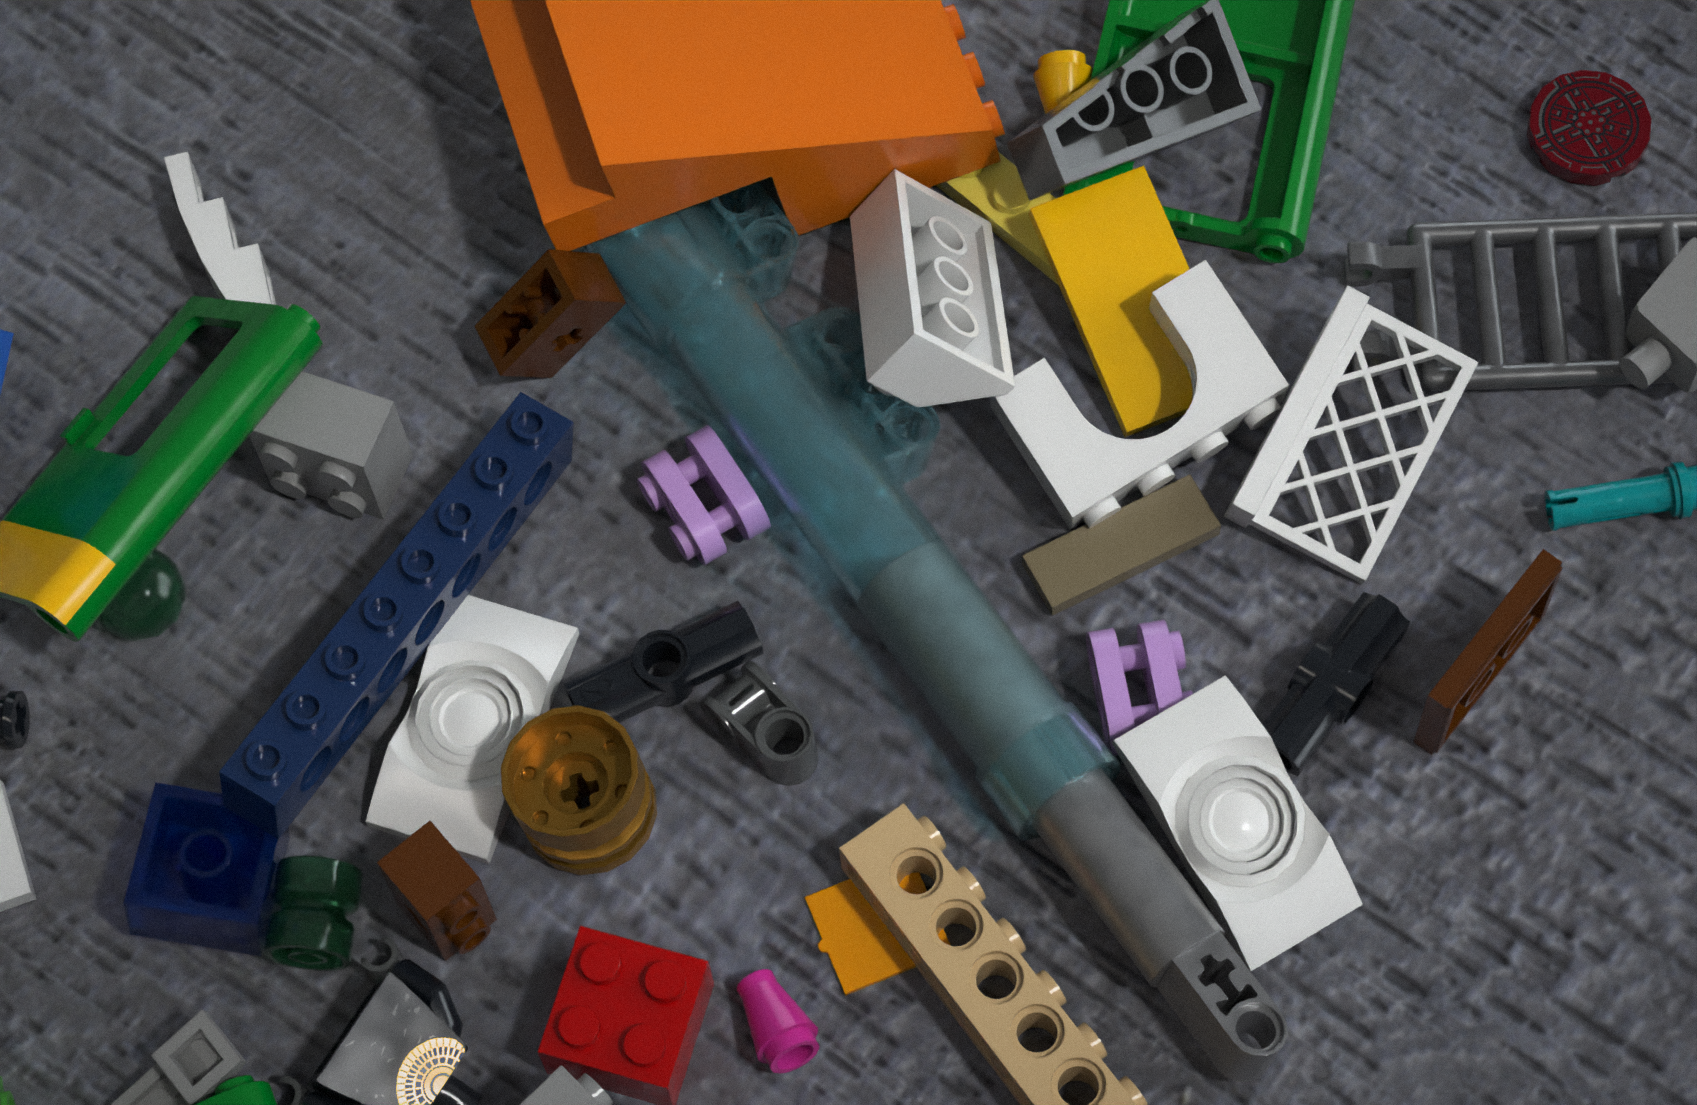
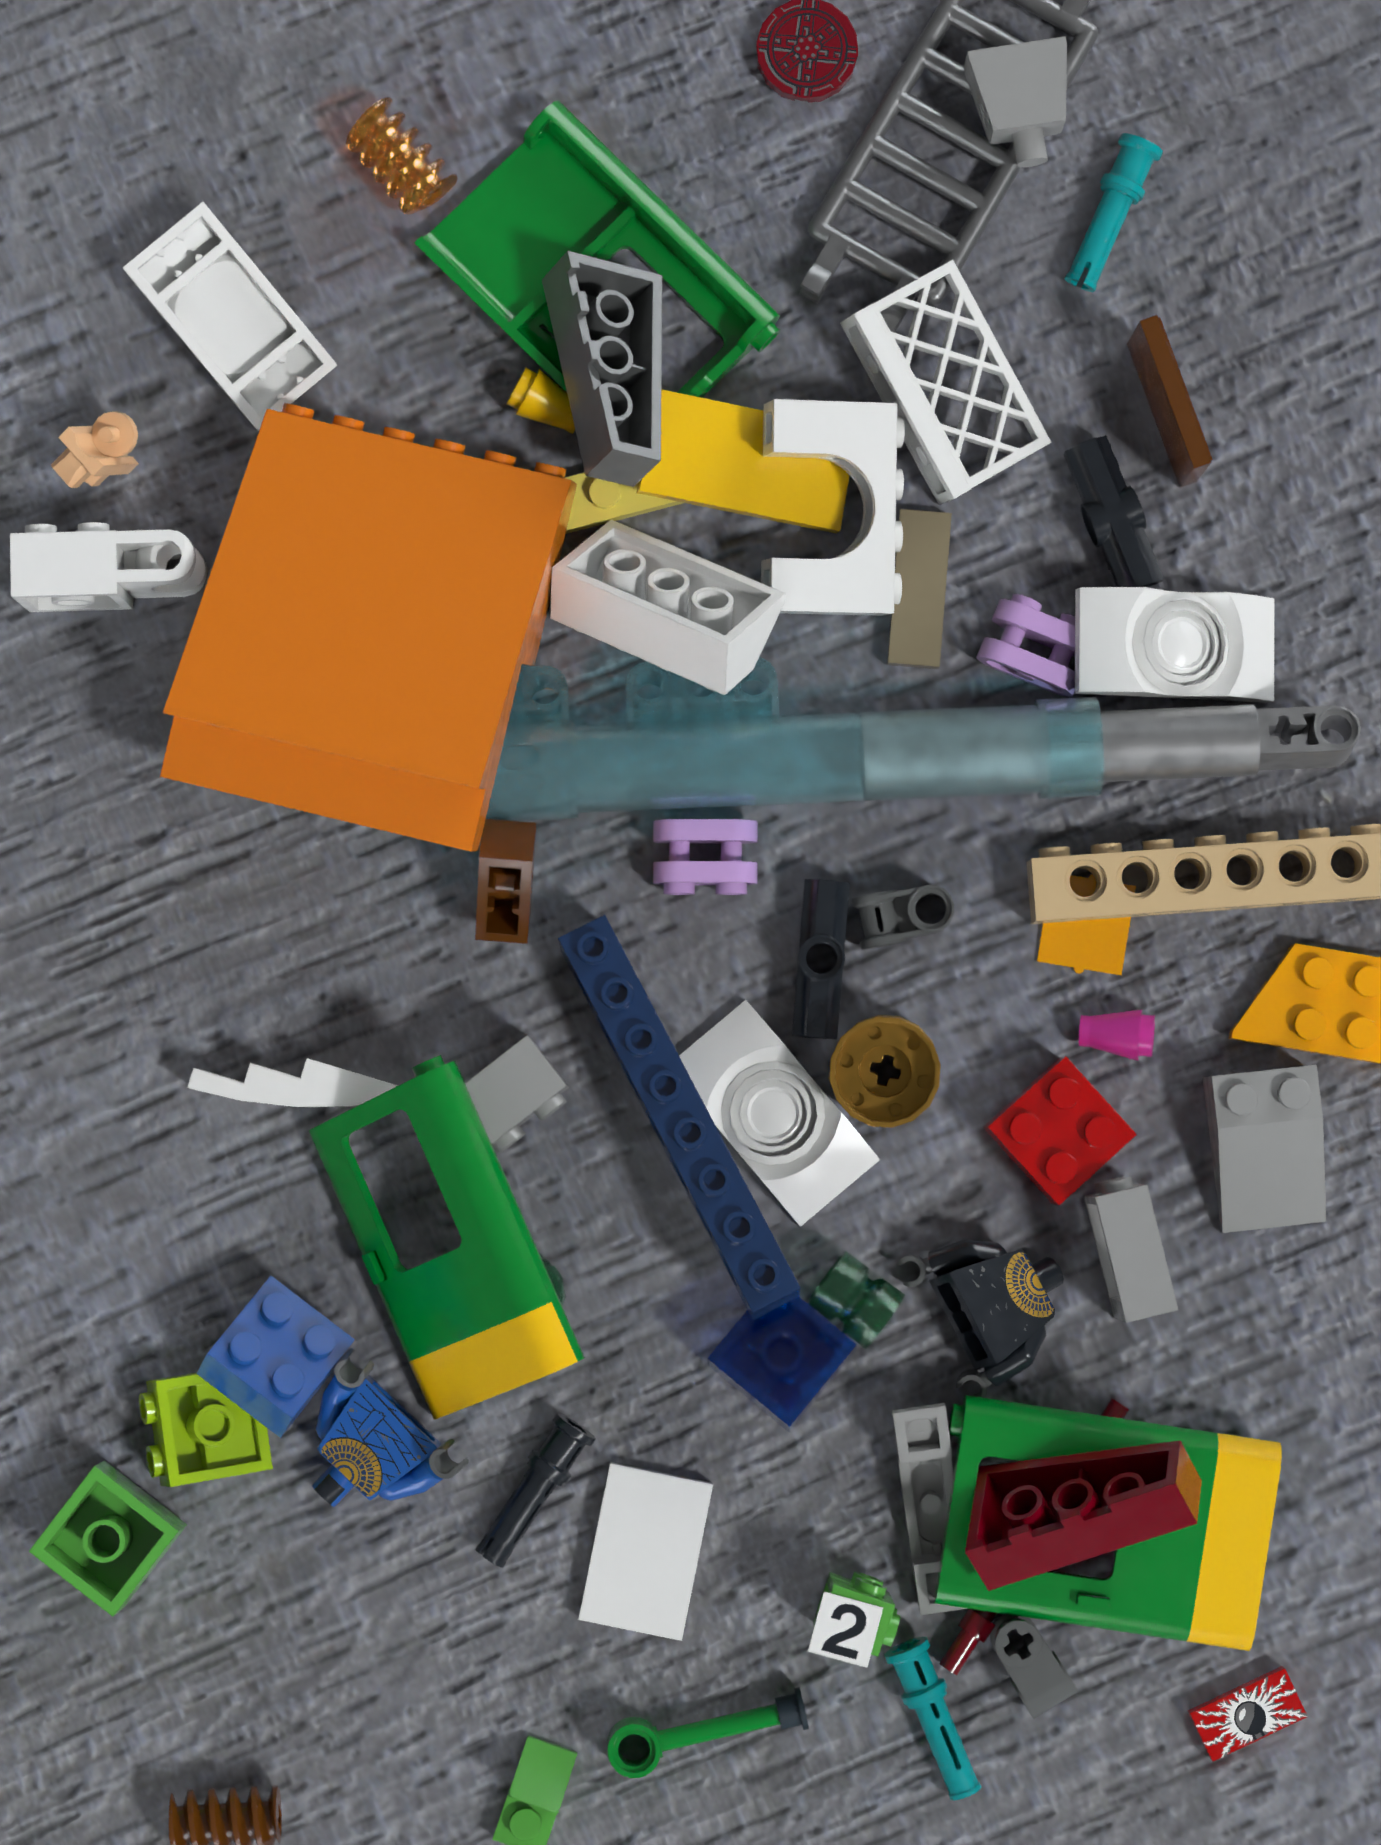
camera: 65 degrees left, 20 degrees up
reddish brown brick [377,820,497,961] -> none

